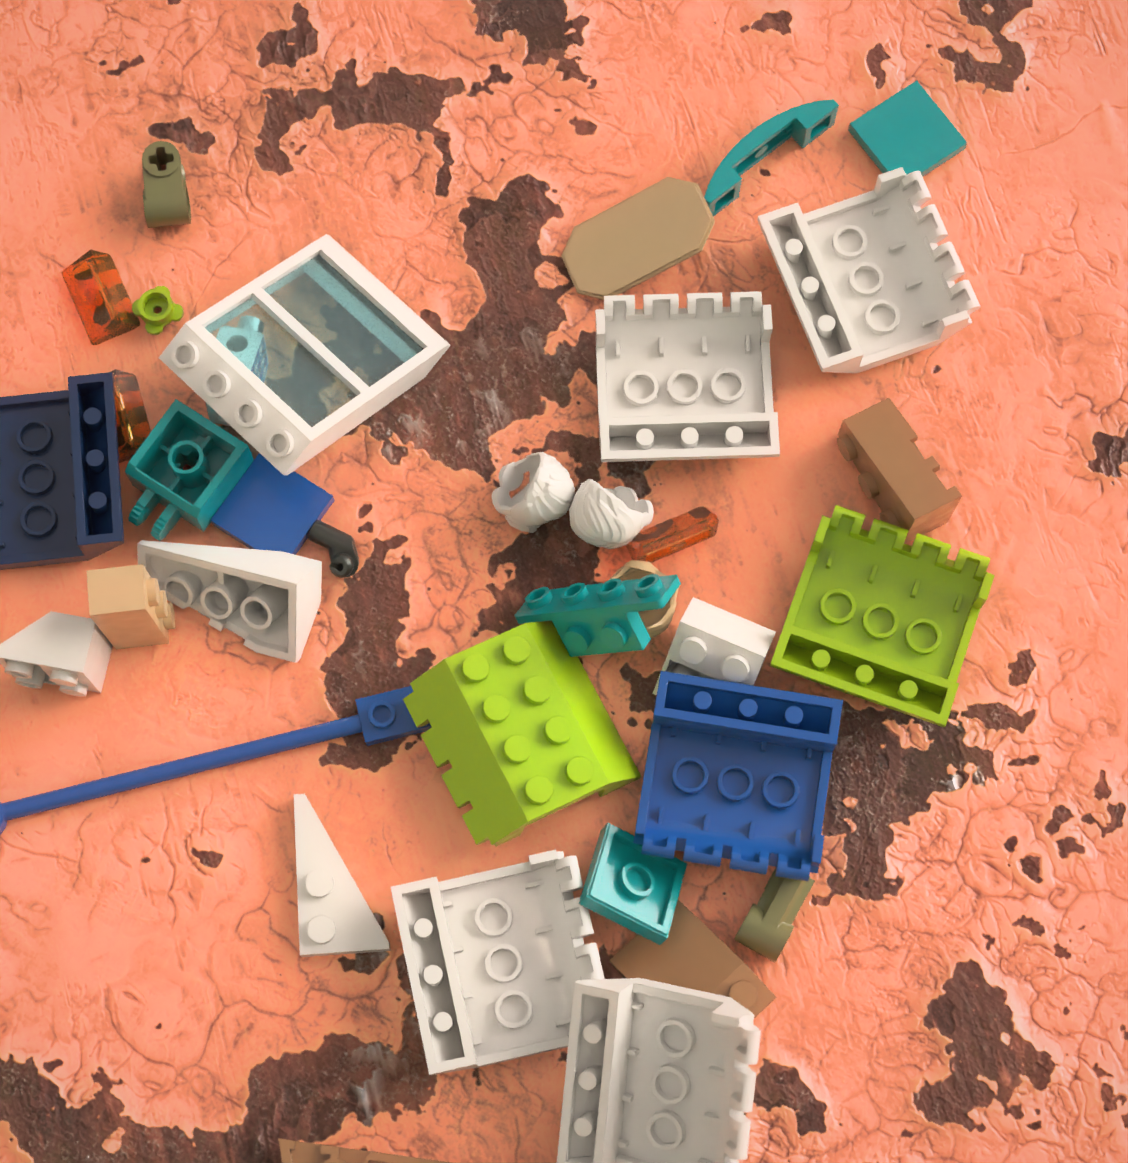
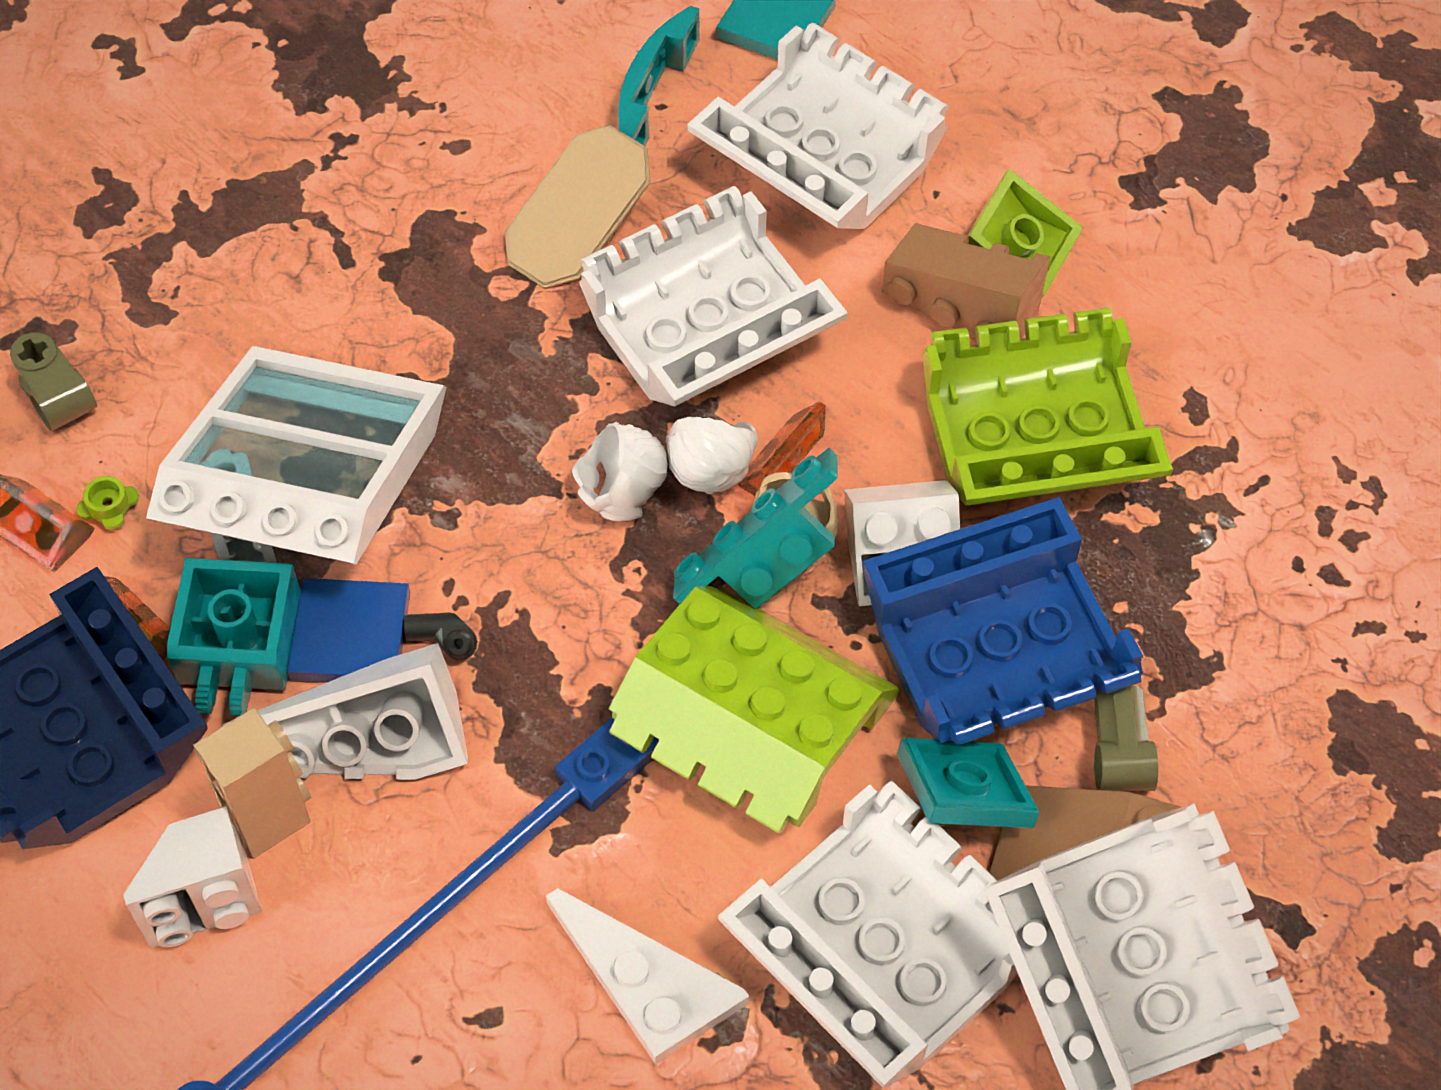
camera: 30 degrees left, 15 degrees down
none -> lime slope [967,169,1083,297]

